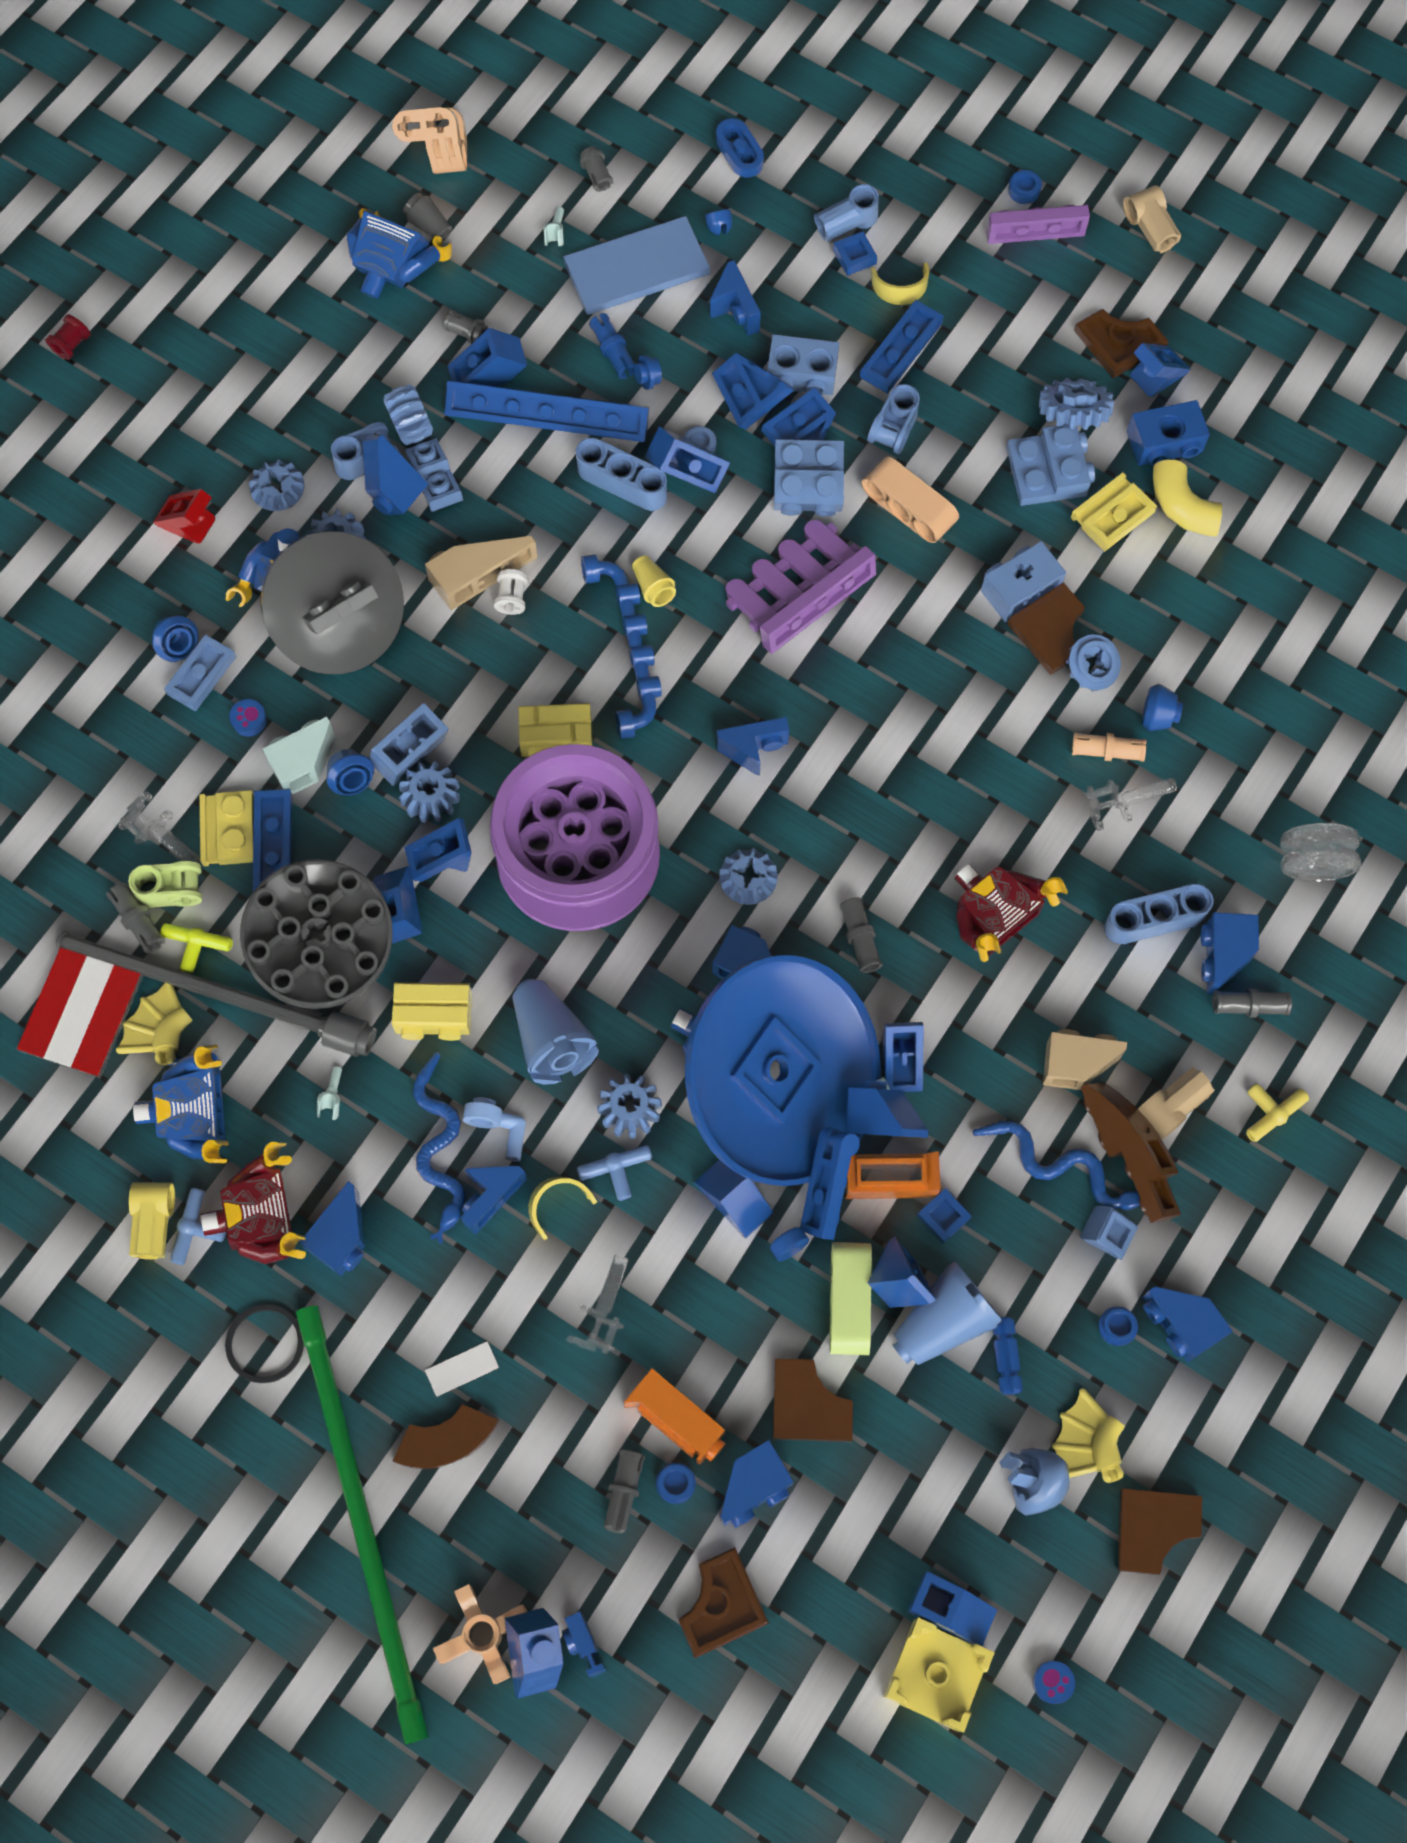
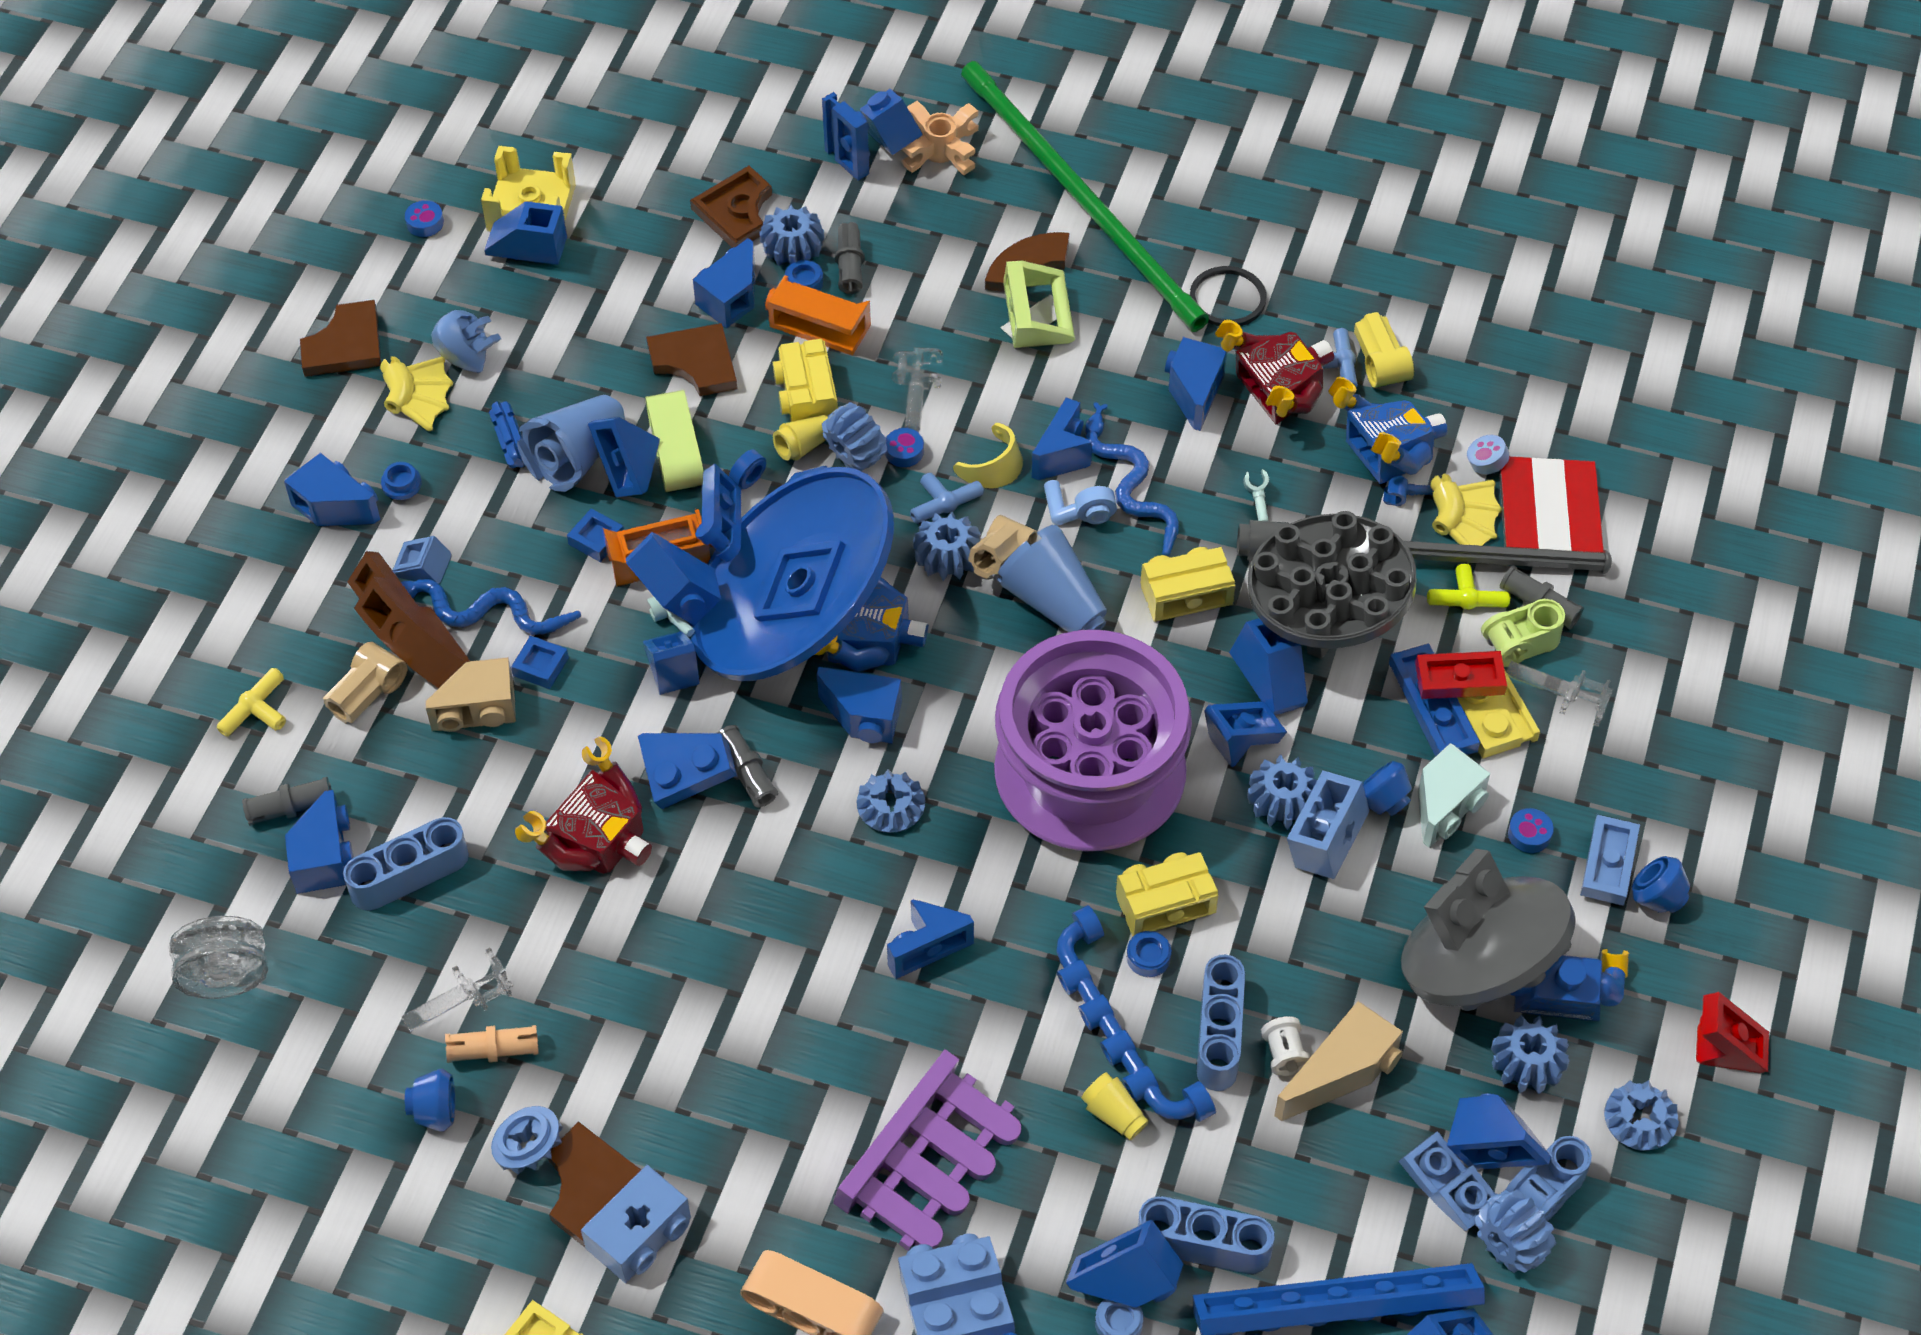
camera: 165 degrees right, 15 degrees down
none -> blue tile [511,635,569,689]
none -> blue wing [638,733,737,809]
none -> medium blue gear [760,204,824,266]
none -> light yellow brick [773,339,838,422]
none -> light yellow cone [773,415,828,461]
none -> medium blue gear [822,402,887,471]
none -> blue tile [885,428,924,467]
none -> tan piece [968,514,1038,579]
none -> yellowish green tile [1003,261,1075,348]
none -> blue tile [1126,931,1171,977]
none -> medium blue beam [1197,954,1245,1091]
none -> red plate [1415,651,1507,699]
none -> tile [1467,435,1509,474]

